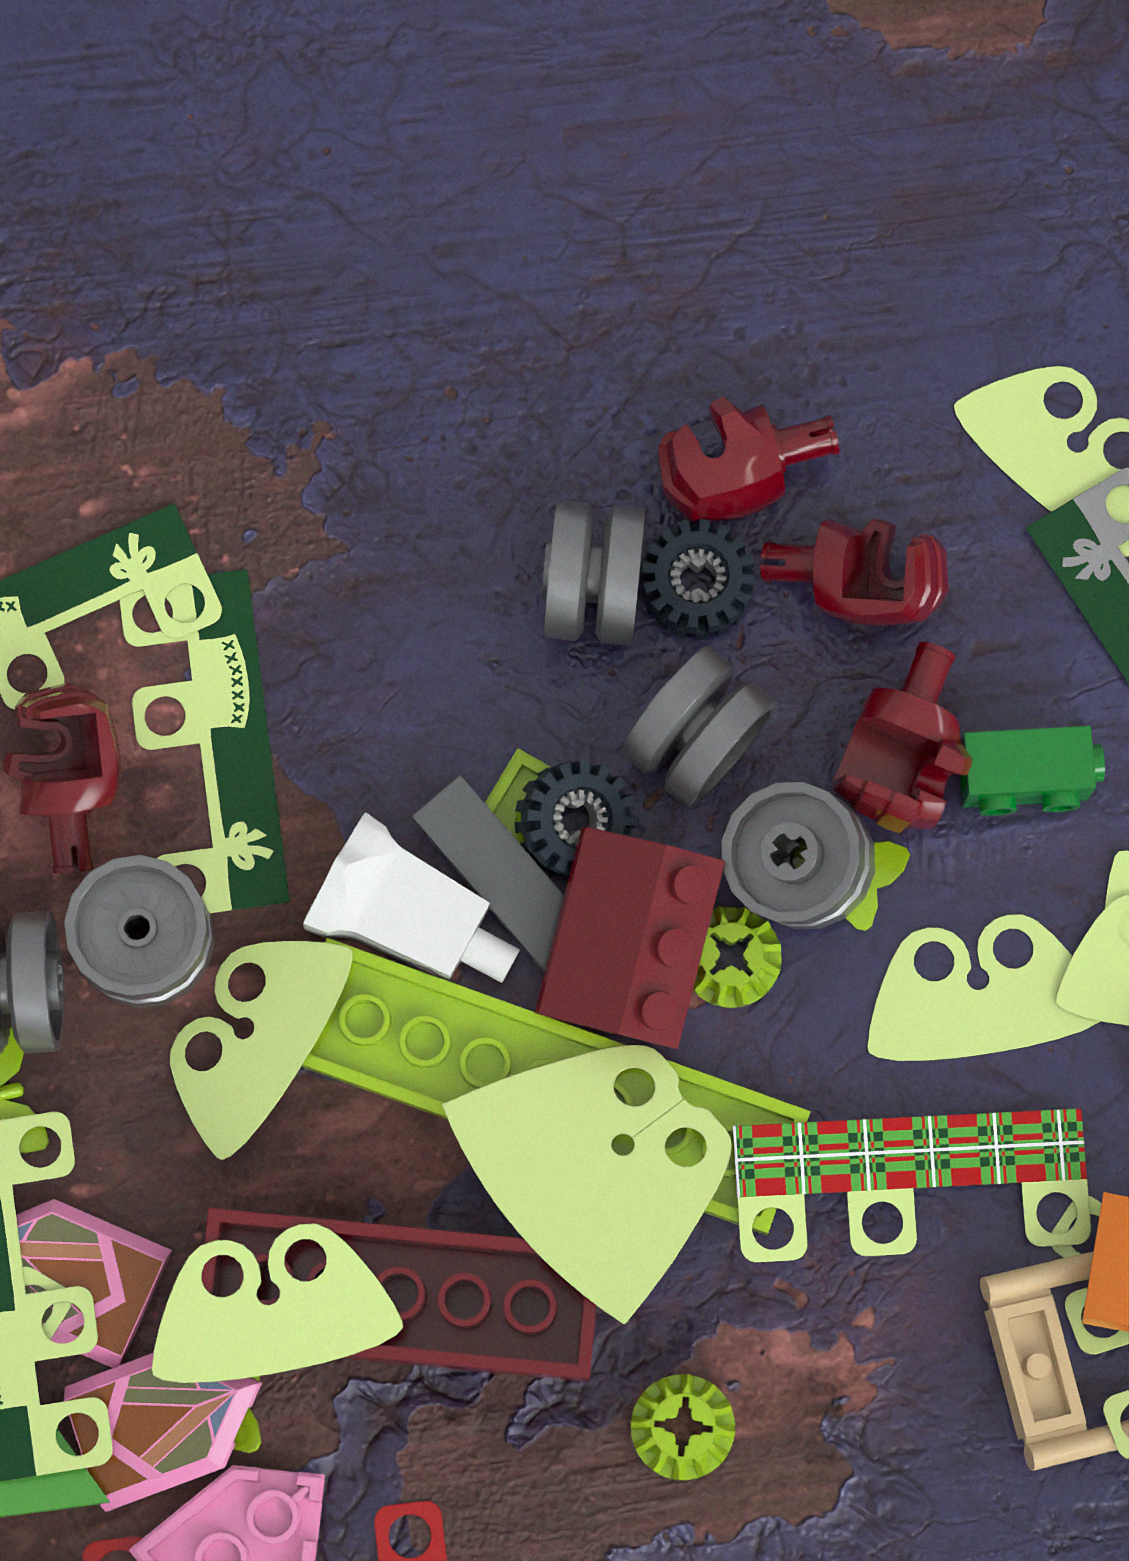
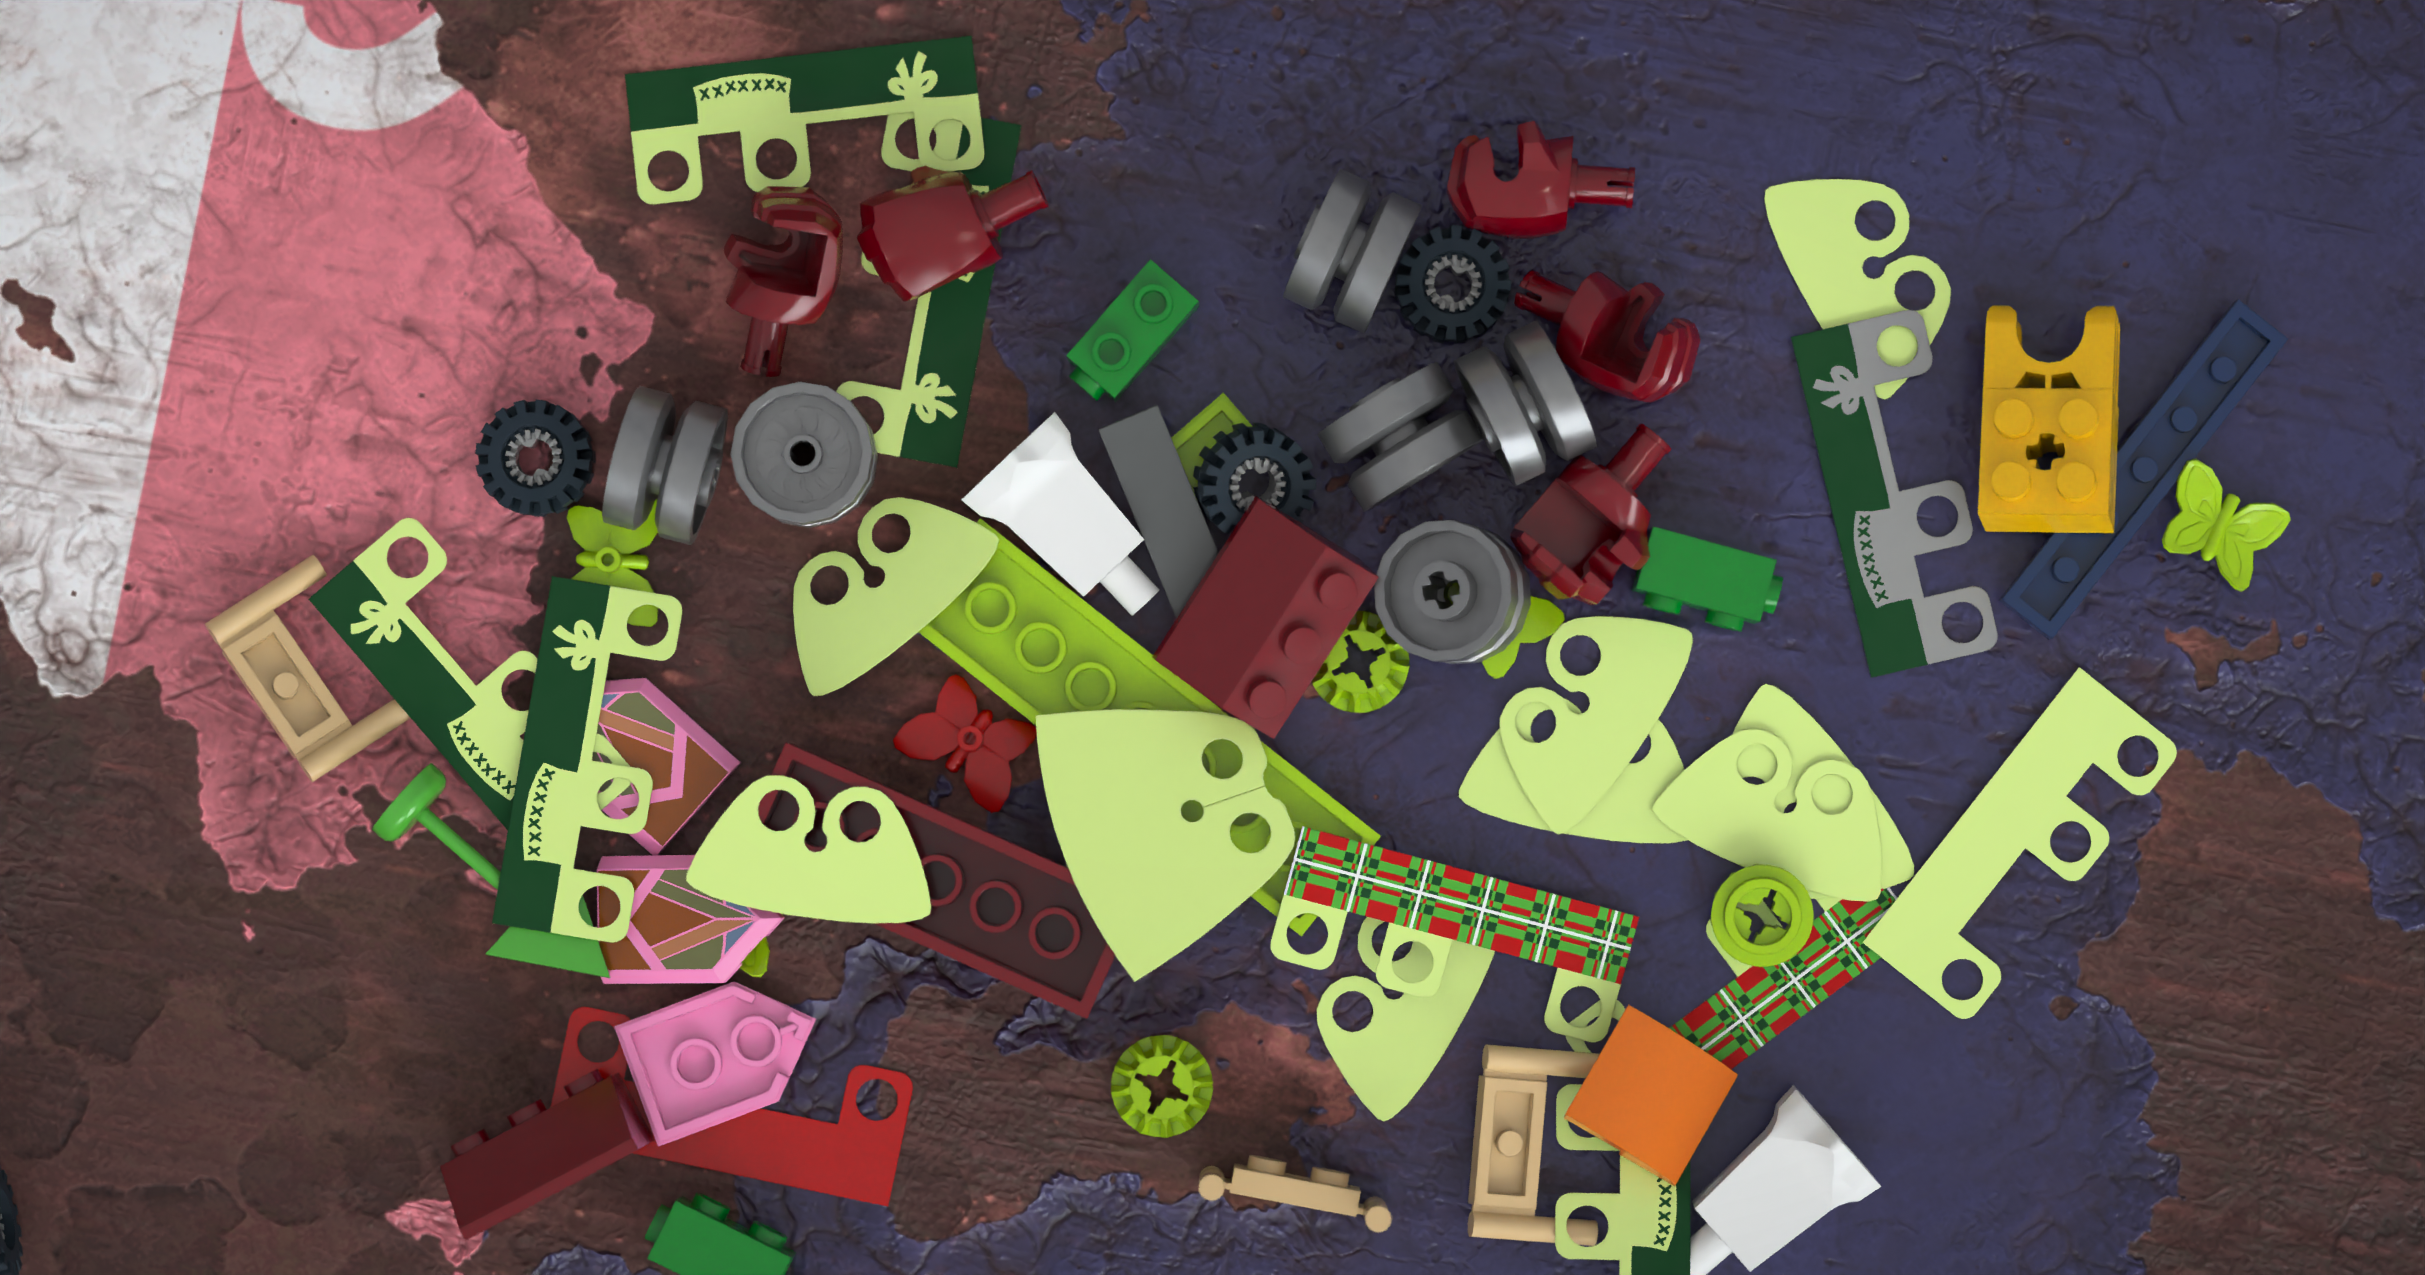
camera: 20 degrees right, 10 degrees up
none -> dark red piece [857,165,1049,302]
none -> red piece [893,674,1037,813]
none -> green brick [1066,259,1199,402]
none -> tan plate [1199,1155,1391,1232]
none -> yellowish green piece [1316,917,1495,1121]
none -> flat silver wheel [1454,321,1597,486]
none -> yellowish green piece [1500,616,1693,834]

